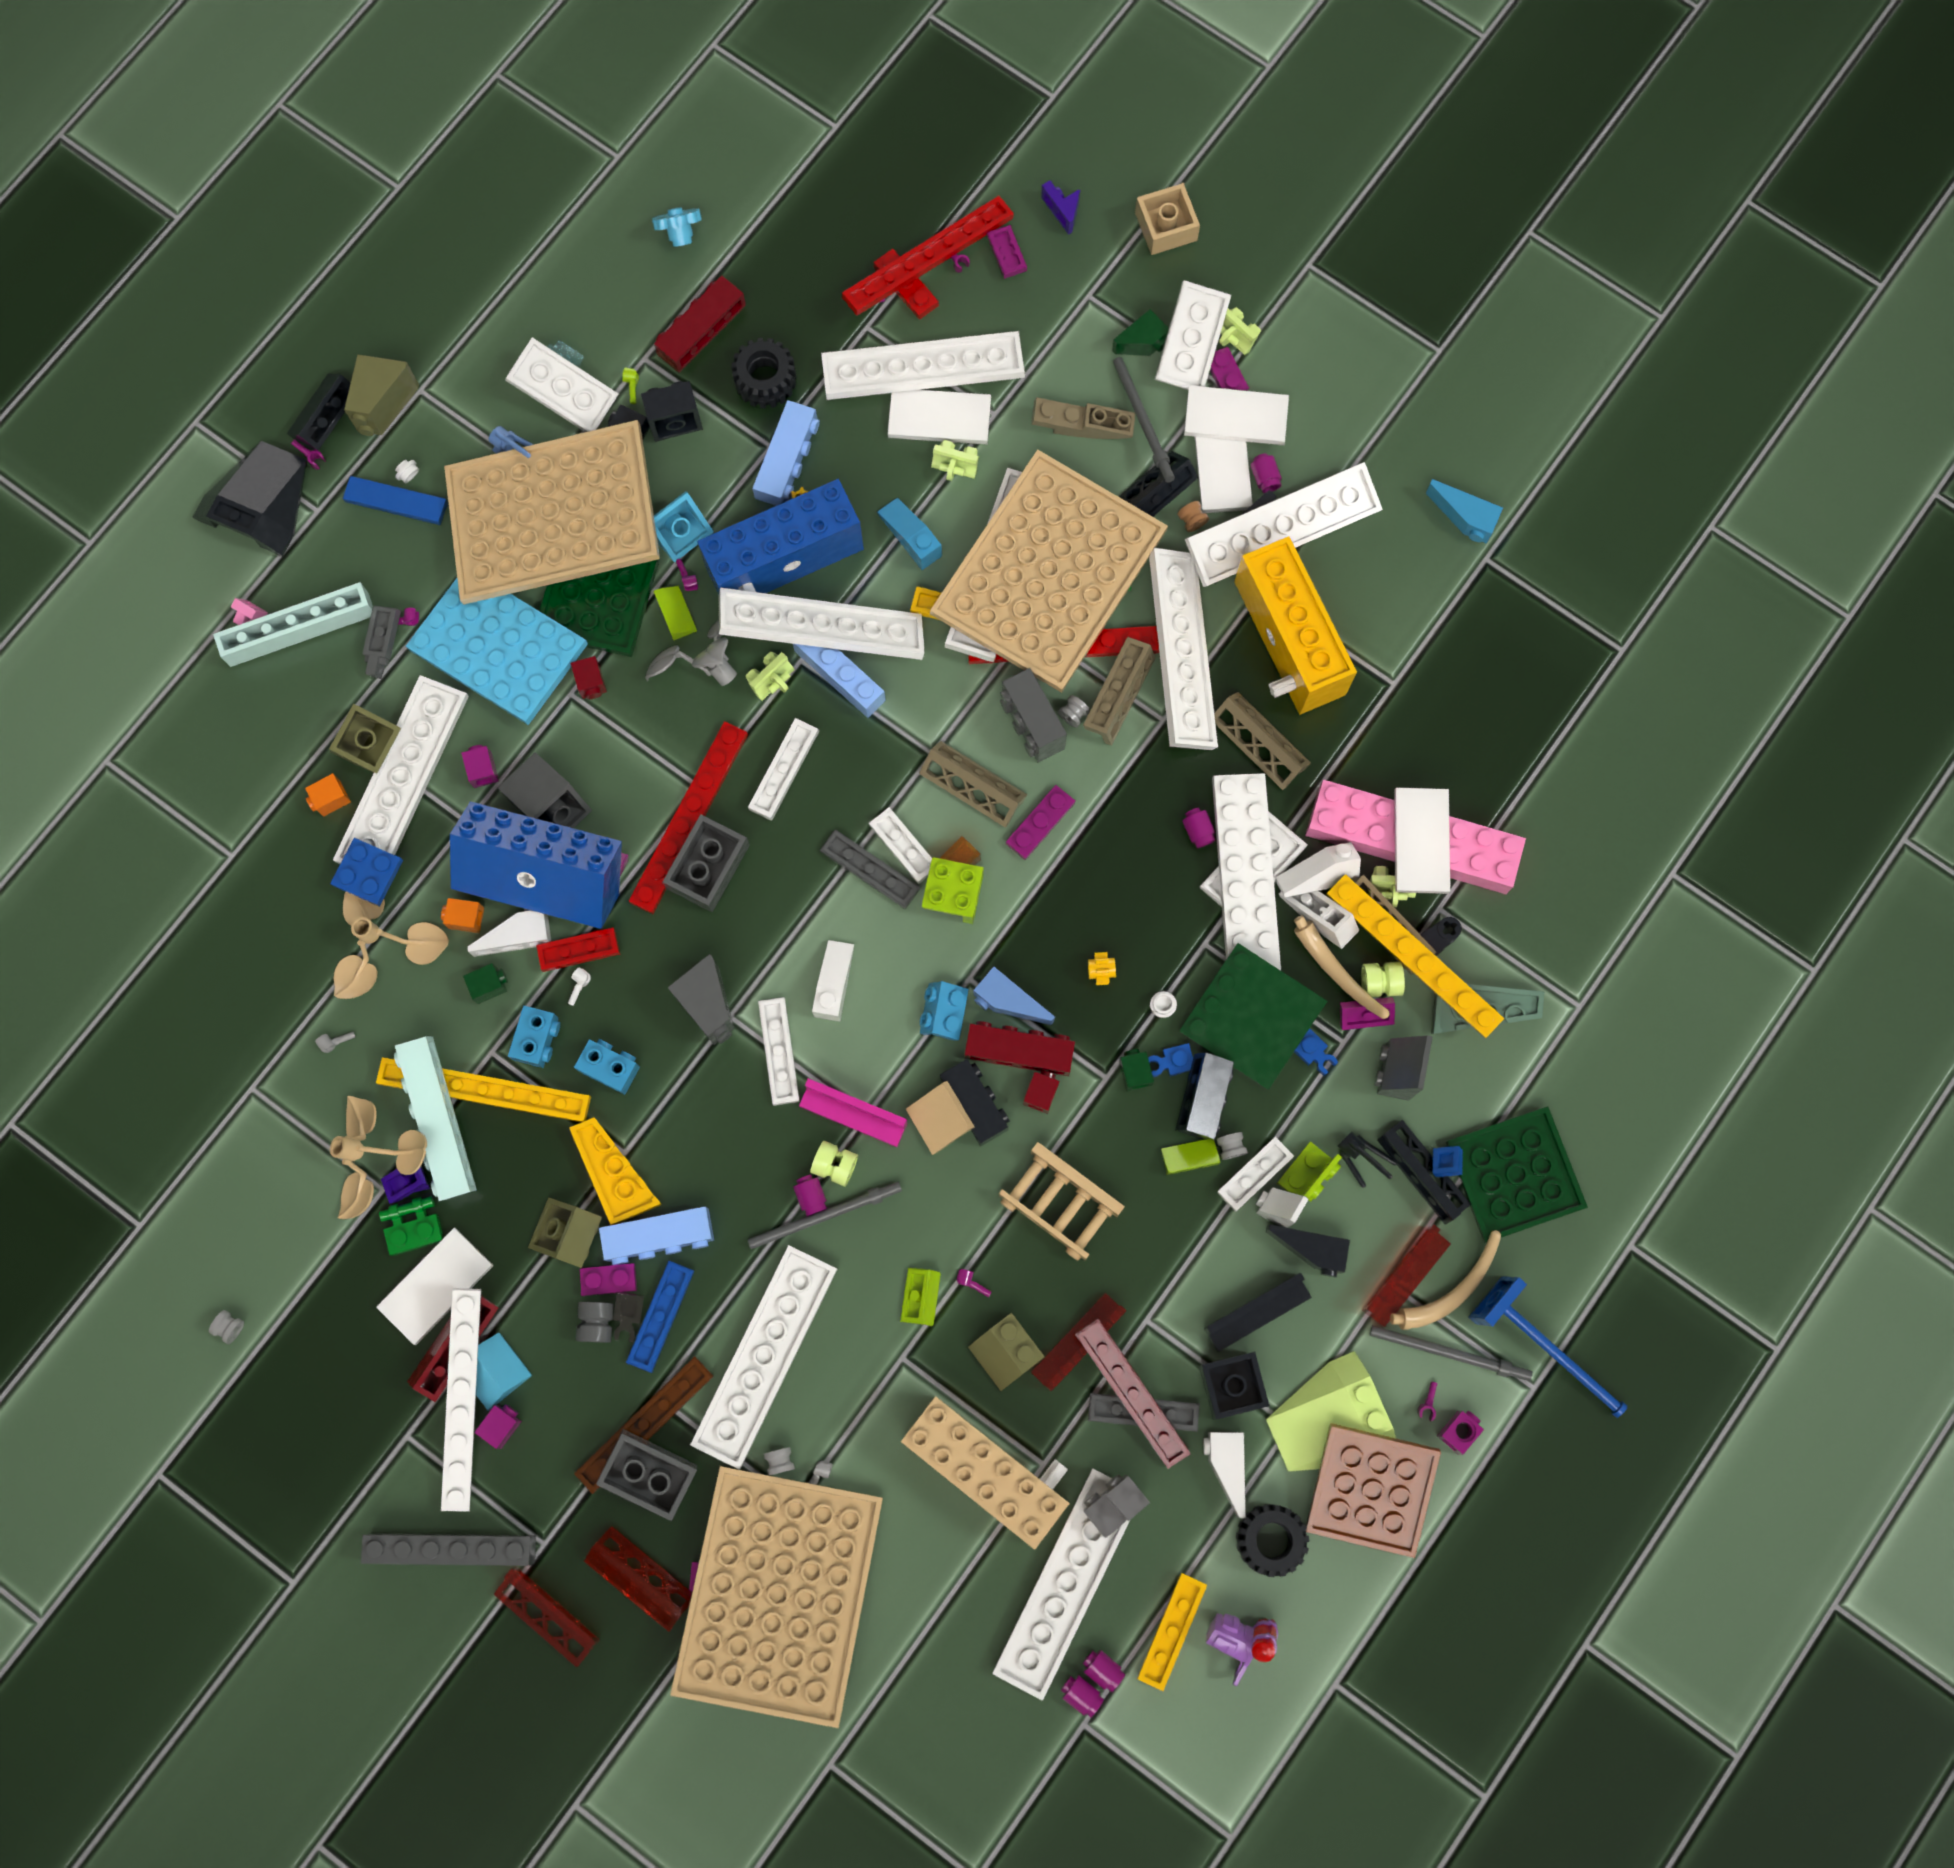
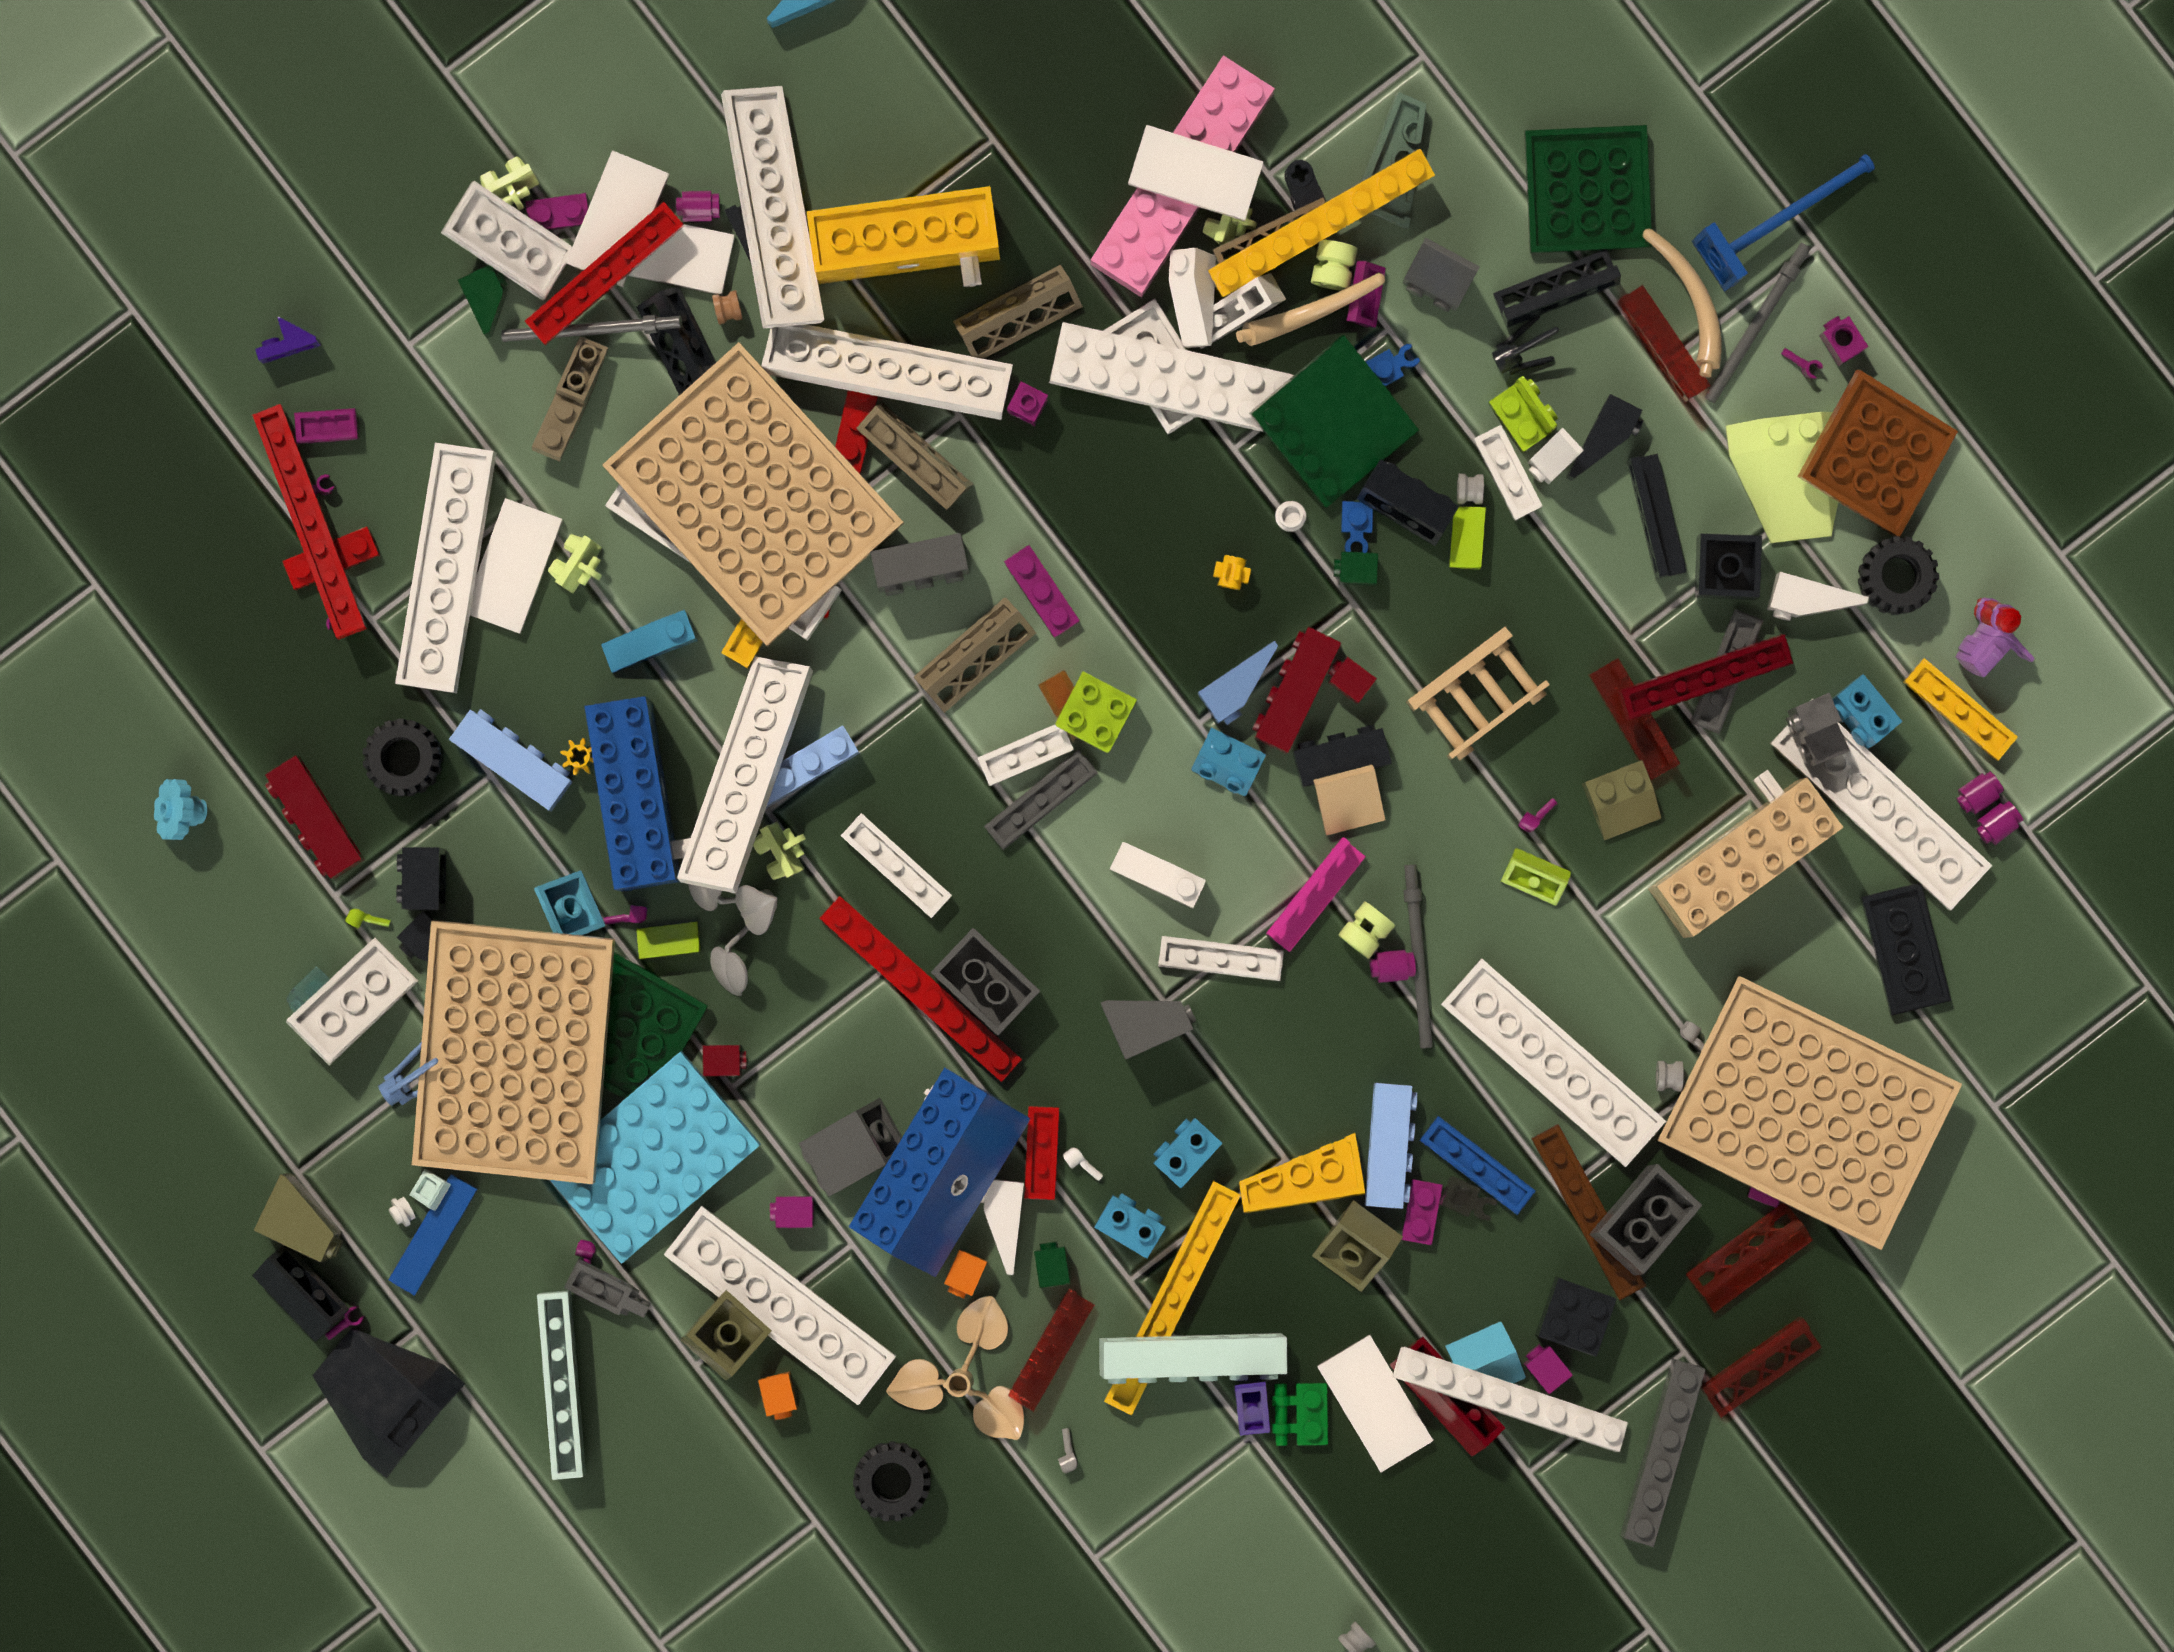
camera: 80 degrees left, 10 degrees up
bright pink tile [231,598,268,625] -> none
blue plate [330,838,403,907] -> none
tan plant [330,1096,427,1219] -> none
dark grey wheel [575,1302,614,1343] -> none
light grey wheel [1058,695,1090,727] -> none
tan brick [1135,183,1200,255] -> none
magenta brick [1182,808,1216,848] -> none
blue plate [1433,1146,1463,1177] -> none
none -> light aqua tile [409,1169,451,1211]
none -> red plate [525,202,684,346]
none -> black tyre [853,1441,931,1521]
none -> clear red fence [1006,1288,1094,1412]
none -> magenta brick [1007,382,1048,426]
none -> black brick [1535,1276,1617,1357]
none -> dark azure brick [1832,674,1902,749]
none -> black tile [1860,883,1951,1016]

